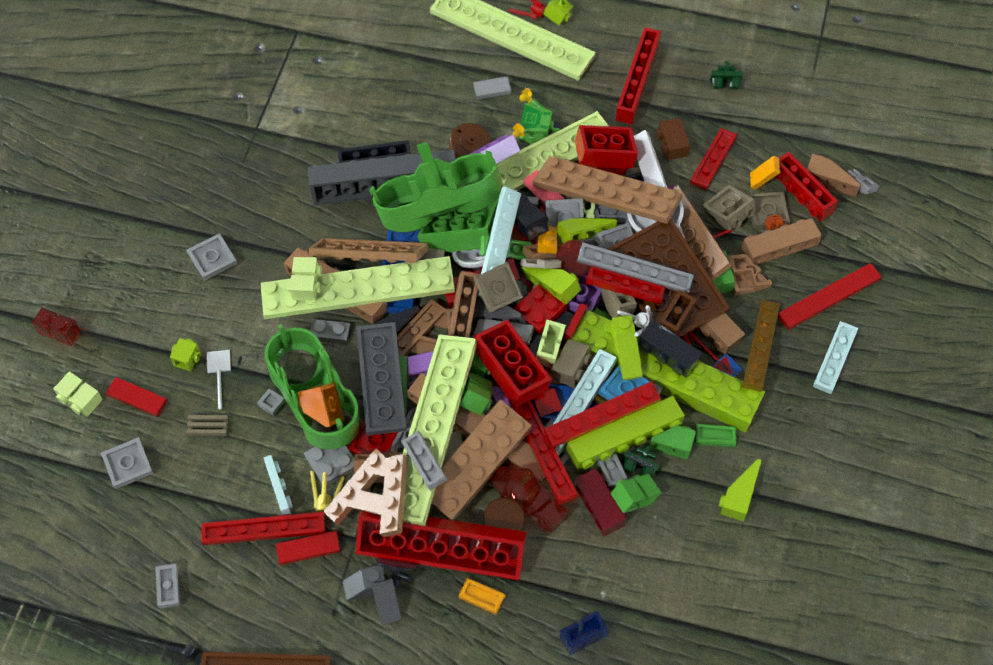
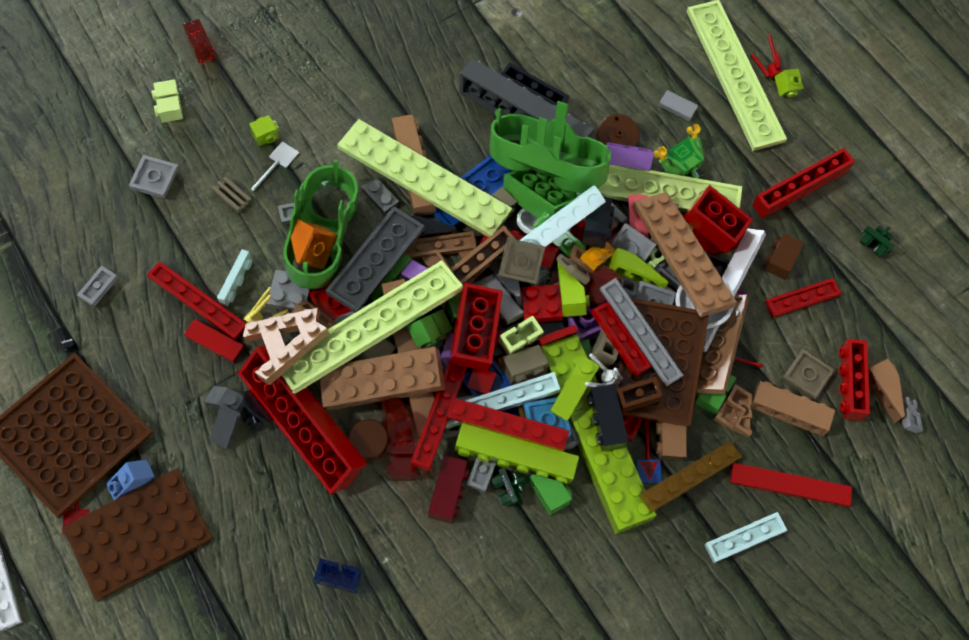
camera: 35 degrees right, 5 degrees up
red tile [106,377,167,417] -> none
light grey plate [186,233,237,281] -> none
yellowish green piece [290,257,322,300] -> none
medium nougat plate [309,238,428,263] -> none
light grey tile [401,431,448,491] -> none
light orange tile [459,578,505,615] -> none
bright green piece [610,474,662,513] -> none
bright green tile [695,424,736,447] -> none
dark tan plate [702,185,756,231] -> none
lime slope [718,459,761,521] -> none
light orange tile [750,156,780,190] -> none
clear red tile [765,214,784,230] -> none

